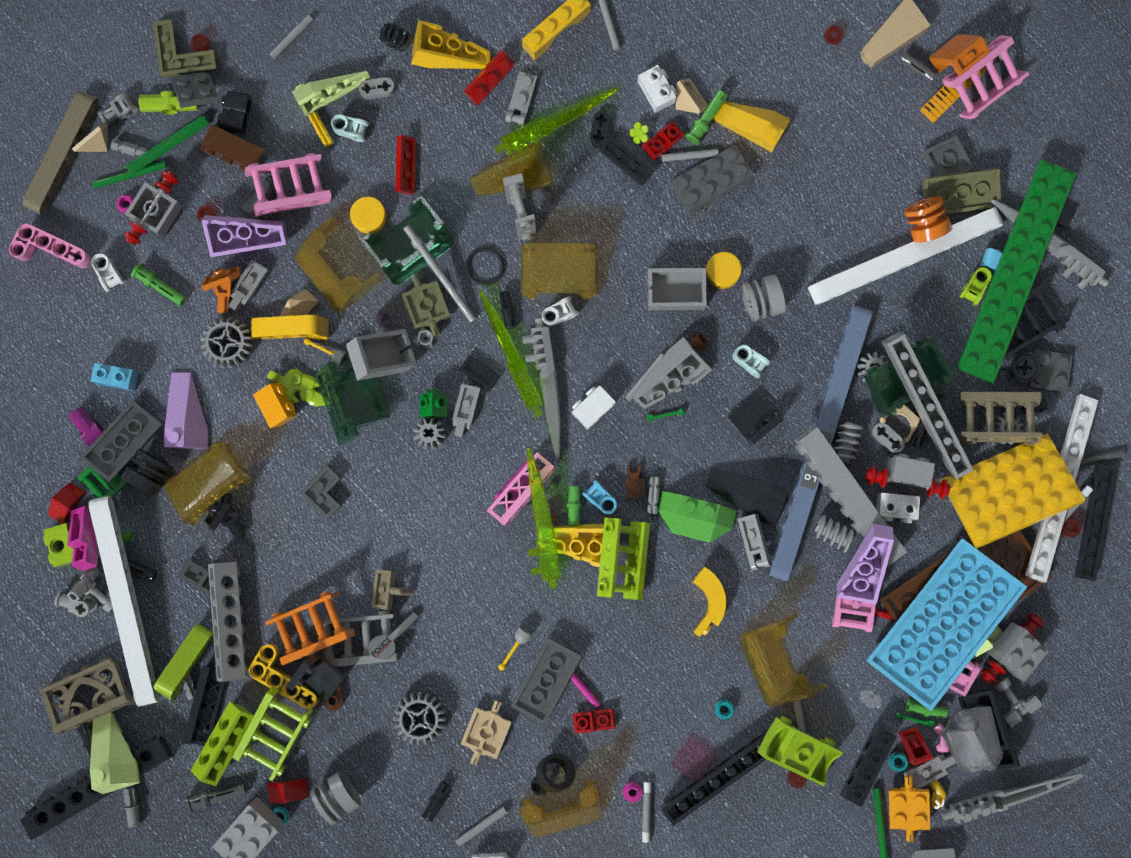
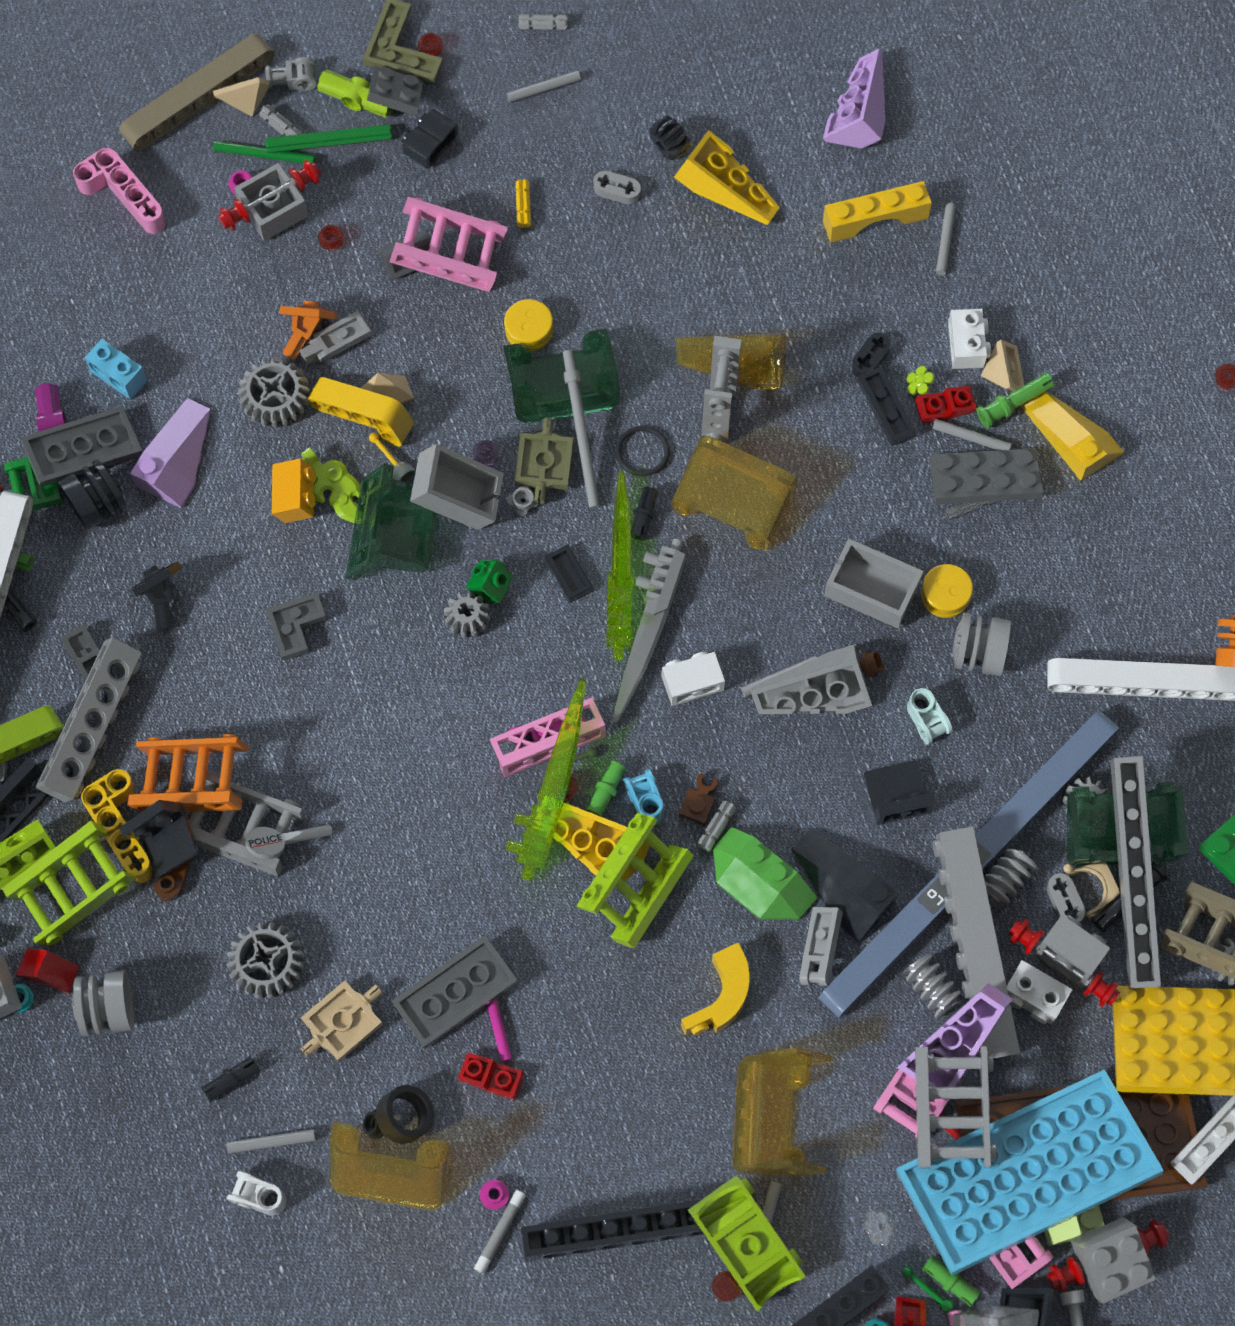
camera: 25 degrees right, 15 degrees down
white piece [91,254,124,292] -> none
bright green pin [131,263,187,307] -> none
clear yellow windscreen [164,441,254,526] -> none
reddish brown wedge [200,124,264,172] -> none
lavender wedge [202,215,288,257] -> none
yellowish green wedge [292,71,371,116] -> none
clear yellow windscreen [295,216,383,312] -> none
light aqua piece [331,114,369,142] -> none
dark tan plate [371,569,414,610] -> none
red plate [395,135,416,195] -> none
light grey hinge [452,383,481,438] -> none
red plate [463,50,515,105] -> none
clear neon green piece [493,88,619,155] -> none
hinge [498,627,532,671] -> none
light grey plate [505,71,538,126] -> none
white piece [542,296,579,327] -> none
green hinge [646,408,685,422] -> none
clear pink piece [670,736,716,781] -> none
teal plate [715,700,734,719] -> none
none -> light grey fence [915,1046,996,1169]

